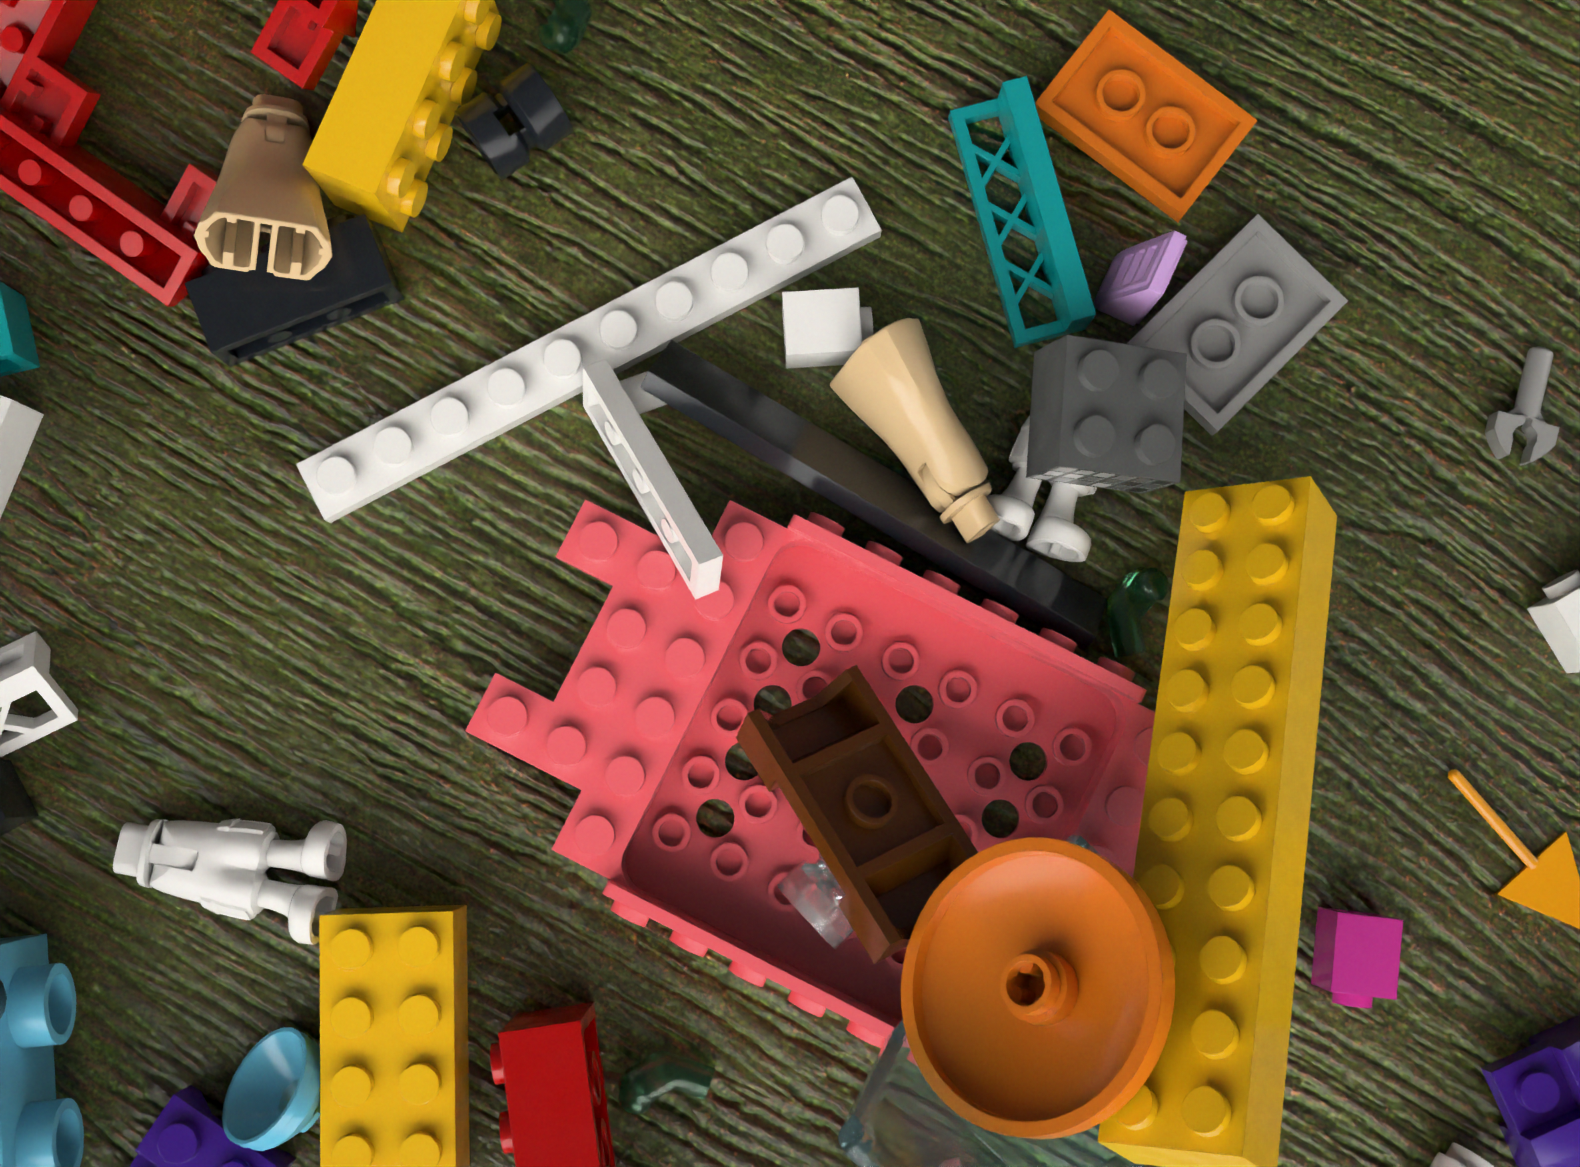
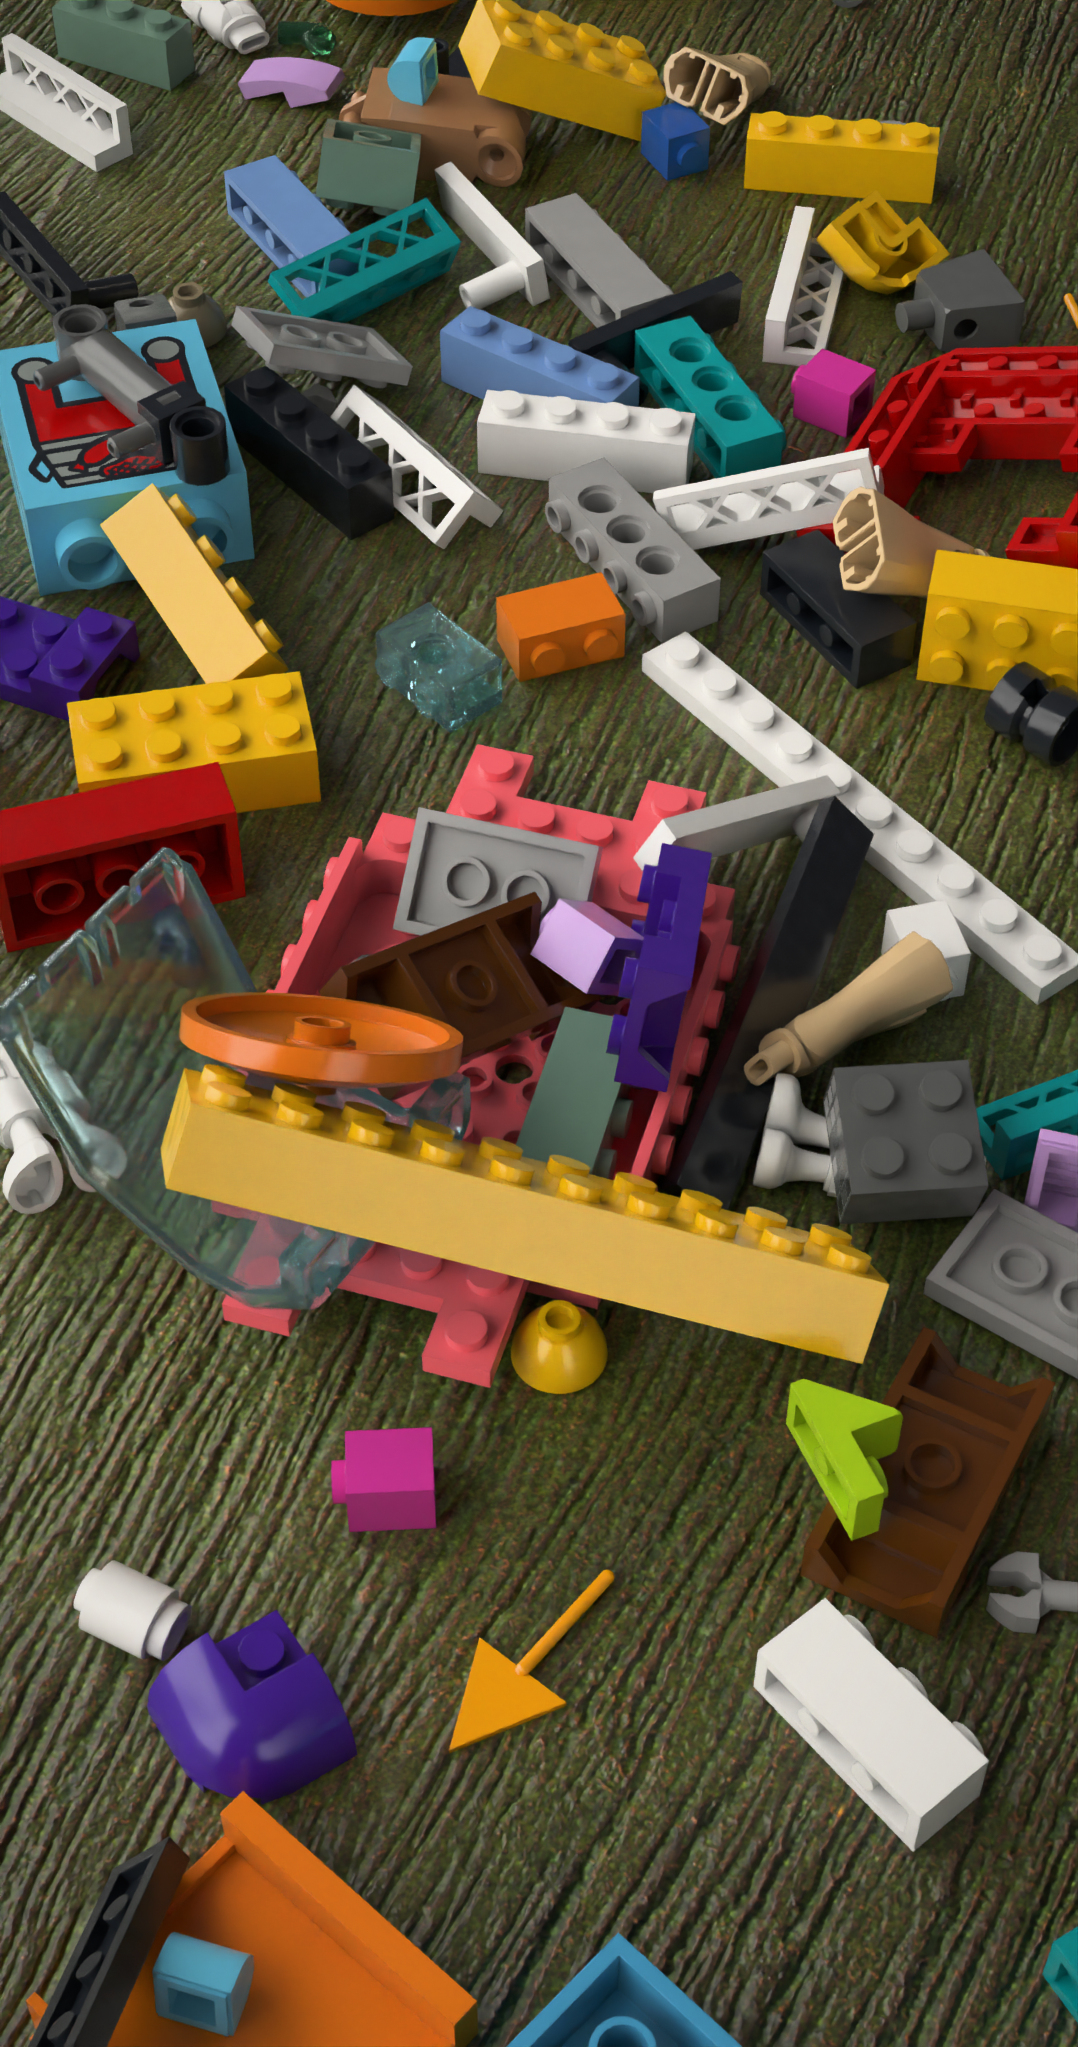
camera: 85 degrees right, 35 degrees down
white piece [113,818,347,945] -> none
medium azure piece [222,1027,320,1151] -> none
none -> yellow brick [100,483,289,684]
none -> clear light blue brick [375,602,502,733]
none -> light grey plate [393,807,603,936]
none -> orange brick [496,572,626,682]
none -> sand green brick [516,1007,642,1180]
none -> lavender brick [531,898,644,996]
none -> light grey brick [545,458,721,643]
none -> dark purple piece [606,843,712,1092]
none -> white fence [653,448,884,550]
none -> lime slope [786,1379,903,1541]
none -> reddish brown piece [800,1326,1056,1638]

